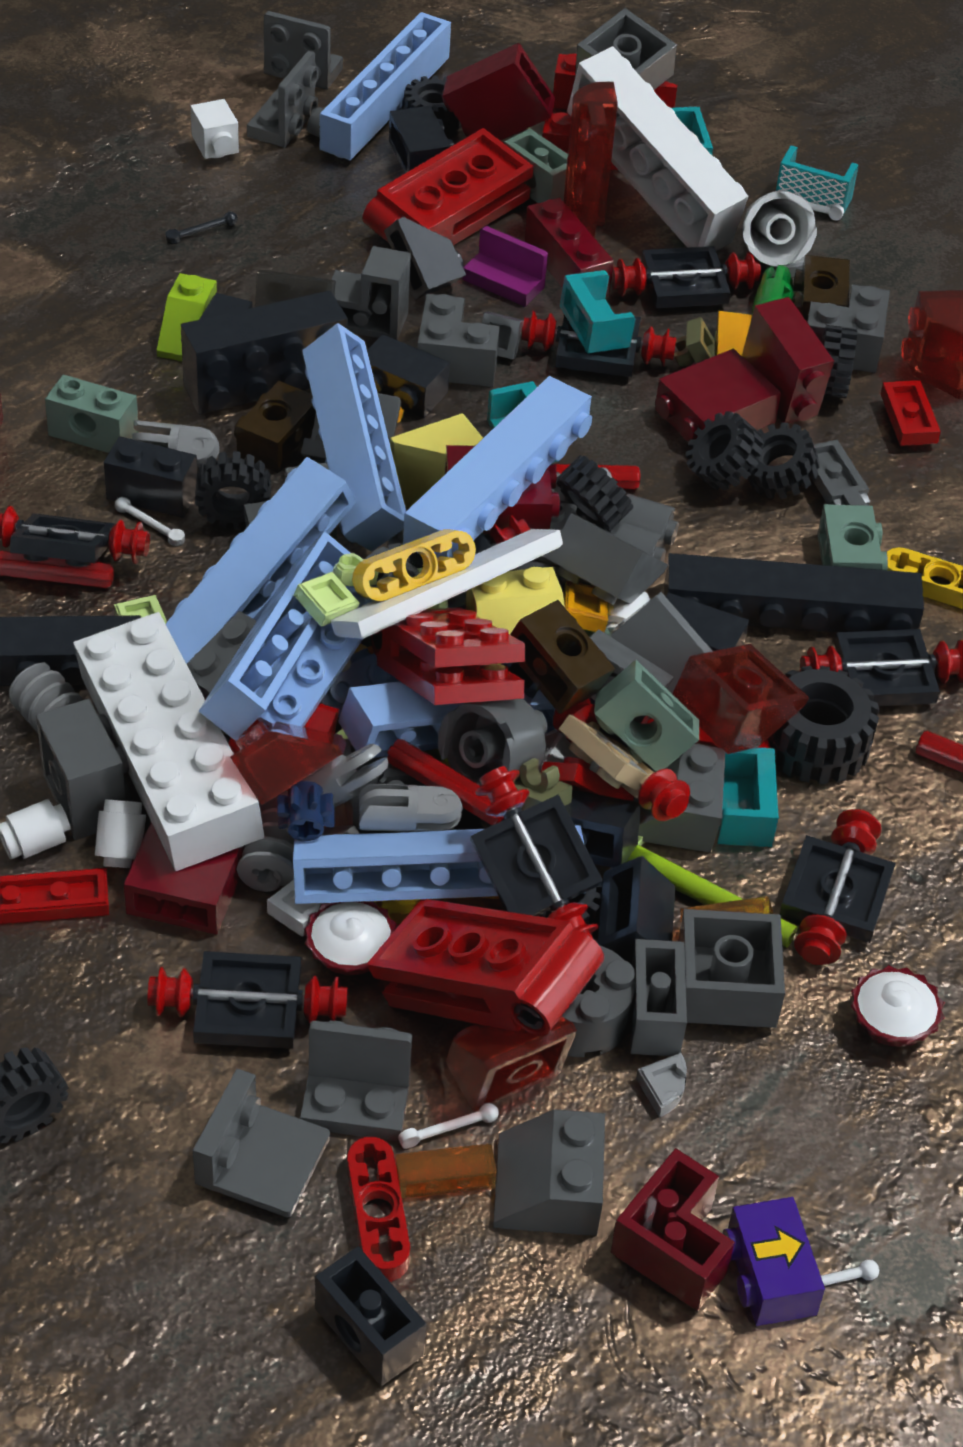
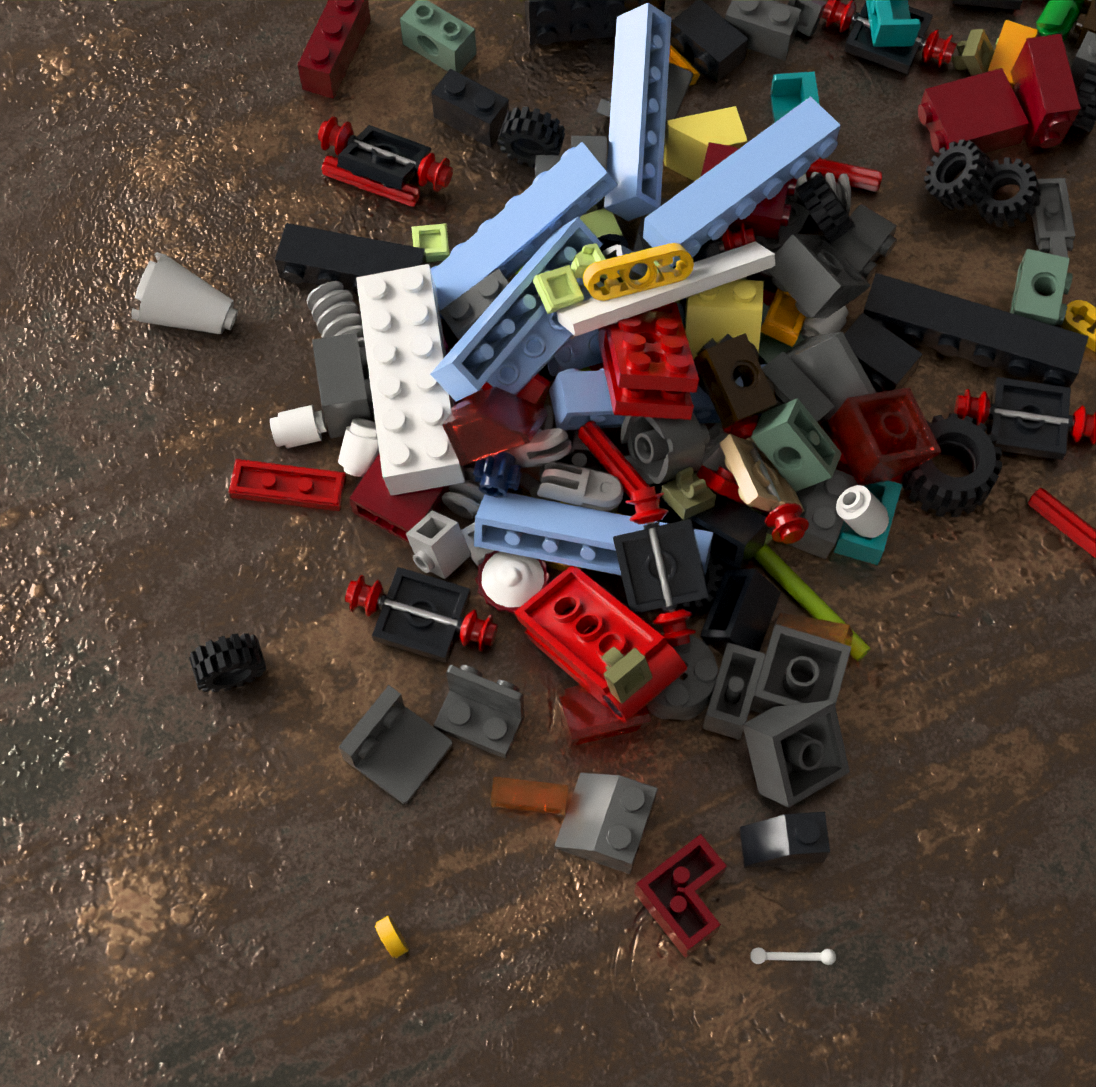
camera: 20 degrees right, 20 degrees up
white hinge [114,497,185,546] -> none
light grey arm [132,420,220,467] -> none
dark brown brick [234,381,316,473] -> none
black brick [315,1246,427,1386] -> none
red beam [347,1137,410,1282] -> none
white hinge [398,1103,499,1149] -> none
light grey tile [636,1053,687,1118] -> none
dark purple brick [722,1197,825,1326] -> none
black plate [779,809,896,965] -> none
white piece [850,965,945,1047] -> none
none -> yellow tile [375,915,409,959]
none -> light grey brick [406,510,471,579]
none -> olive tile [601,646,653,704]
none -> black slope [739,811,830,868]
none -> dark grey slope [742,700,850,808]
none -> white brick [836,485,889,538]

